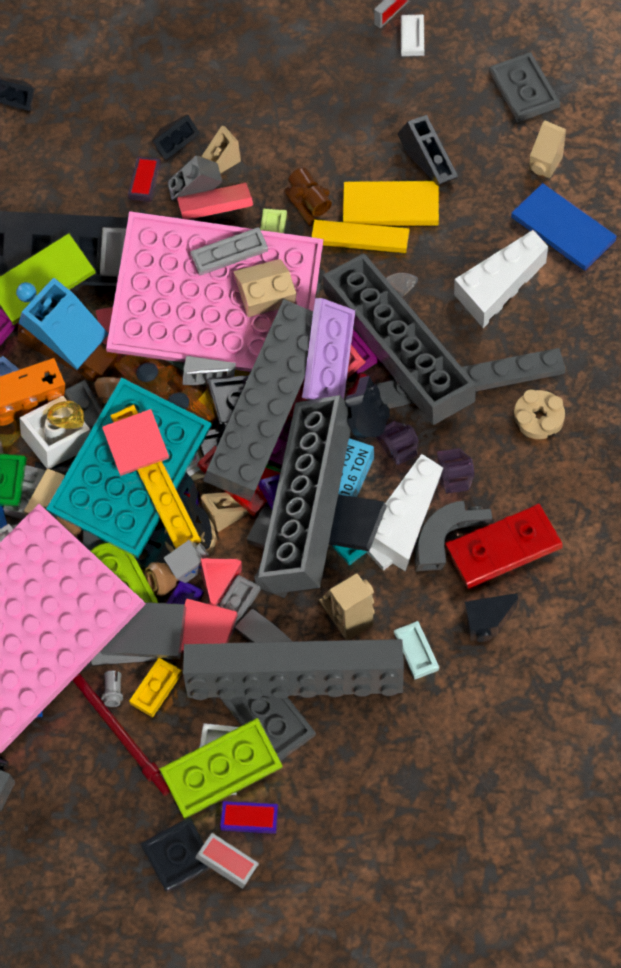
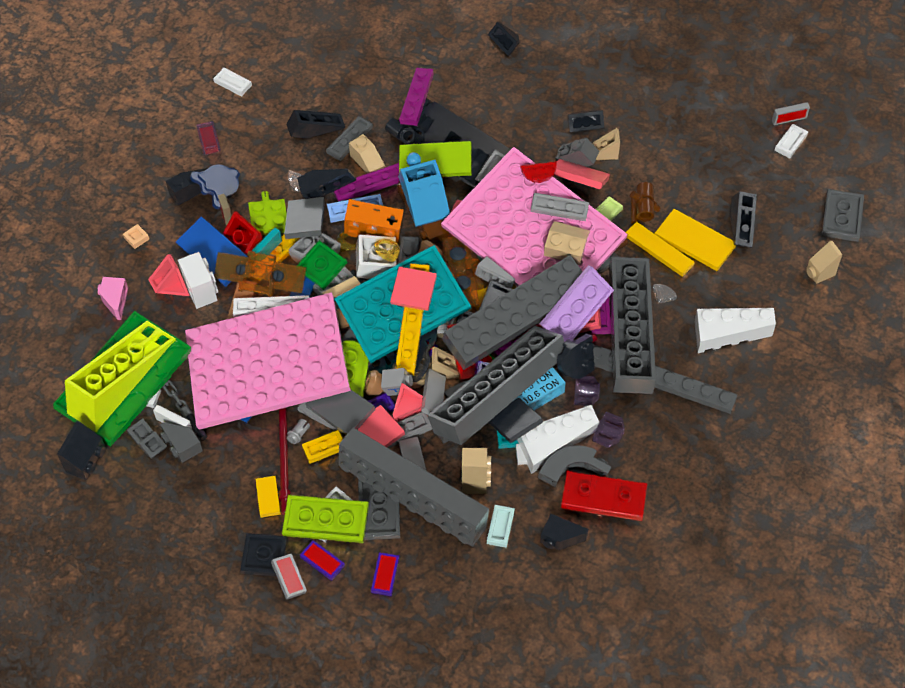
camera: 30 degrees right, 5 degrees down
tile [128,156,161,202] -> none
blue tile [511,183,617,271] -> none
tan plate [514,390,565,439] -> none
none -> yellow tile [255,476,281,518]
none -> tile [371,552,400,596]
none -> light grey tile [421,368,446,415]
none -> red tile [520,161,557,183]

